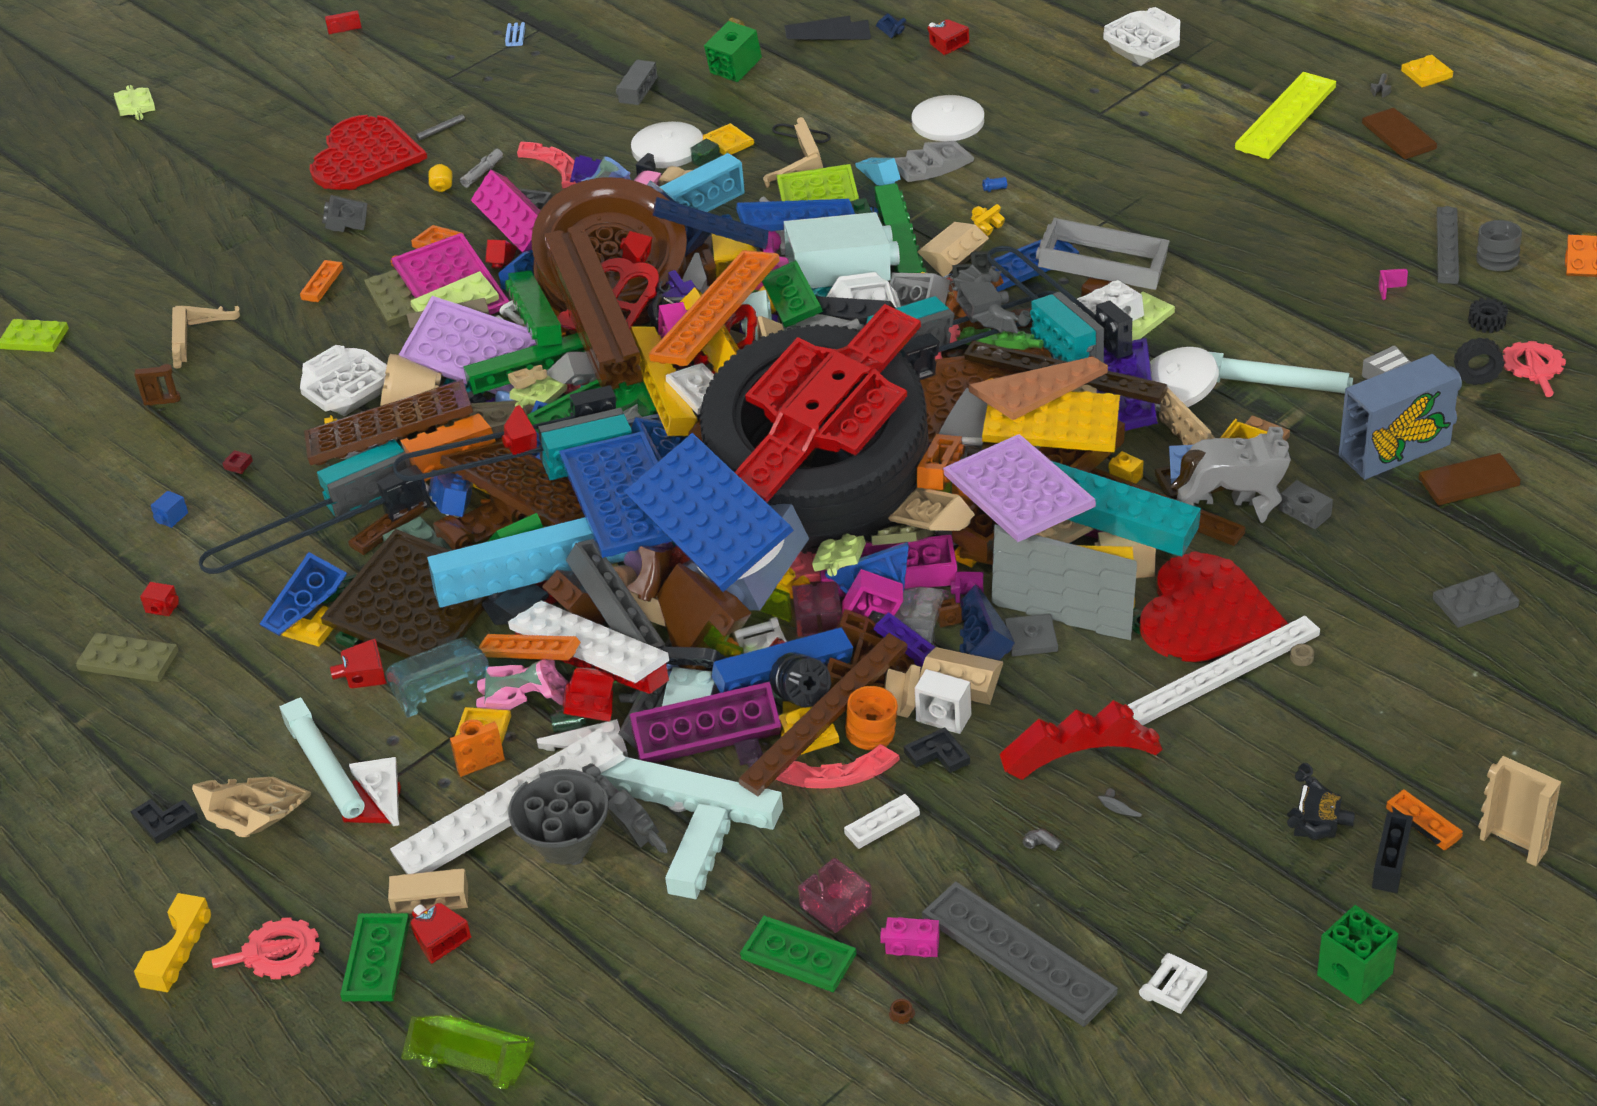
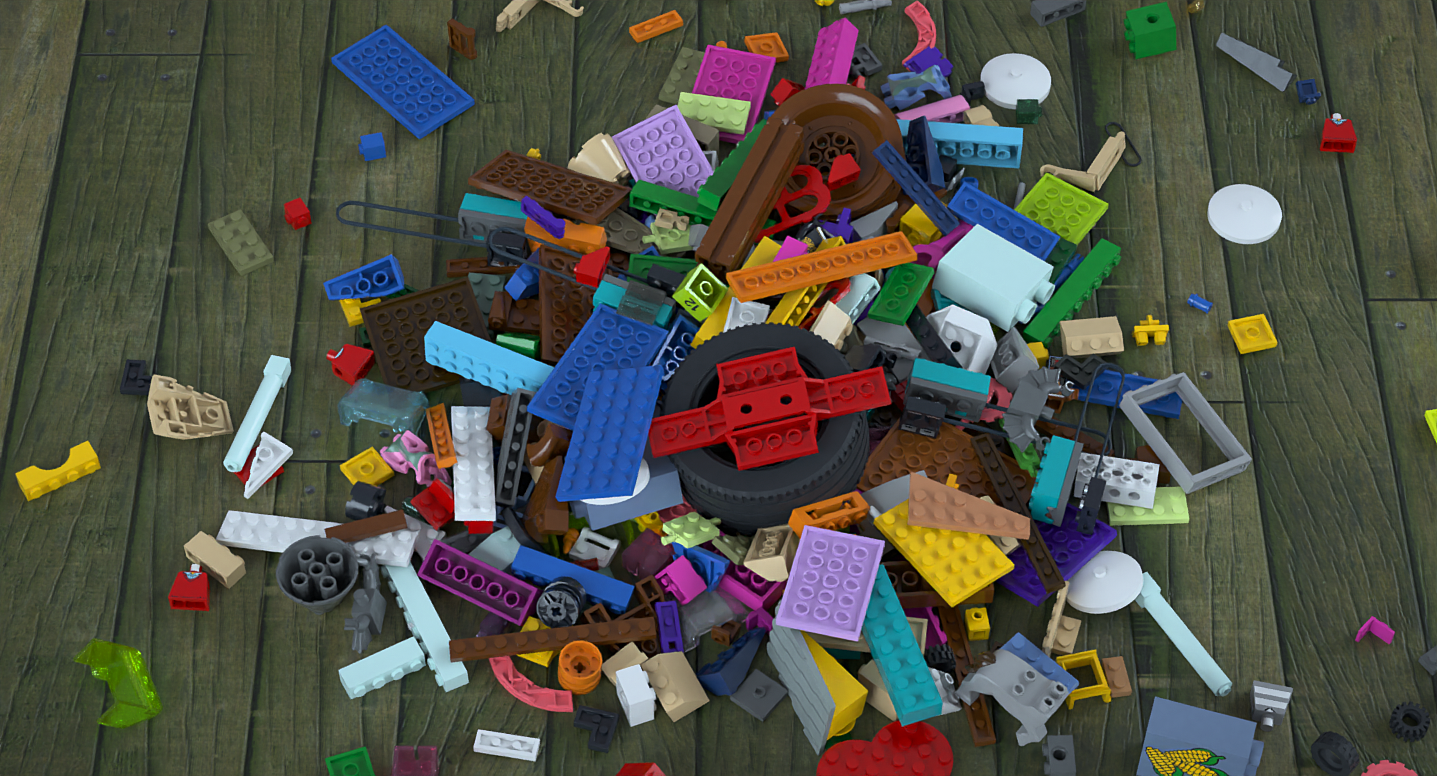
camera: 40 degrees right, 10 degrees up
coral bar [212,918,320,979] -> none
dark red plate [222,450,253,474] -> none
white piece [300,345,387,416] -> none
green plate [340,913,410,1001] -> none
orange plate [450,720,505,777] -> none
yellow plate [703,123,754,155] -> none
medium azure slope [855,157,901,185] -> none
light grey slope [895,141,974,182] -> none
none -> reddish brown tile [324,509,408,543]
none -> blue plate [331,25,475,140]
none -> black brick [345,481,386,521]
none -> dark purple plate [521,196,565,239]
none -> clear smoke slope [616,280,667,326]
none -> lime brick [672,263,729,322]
none -> yellow plate [1227,314,1277,354]

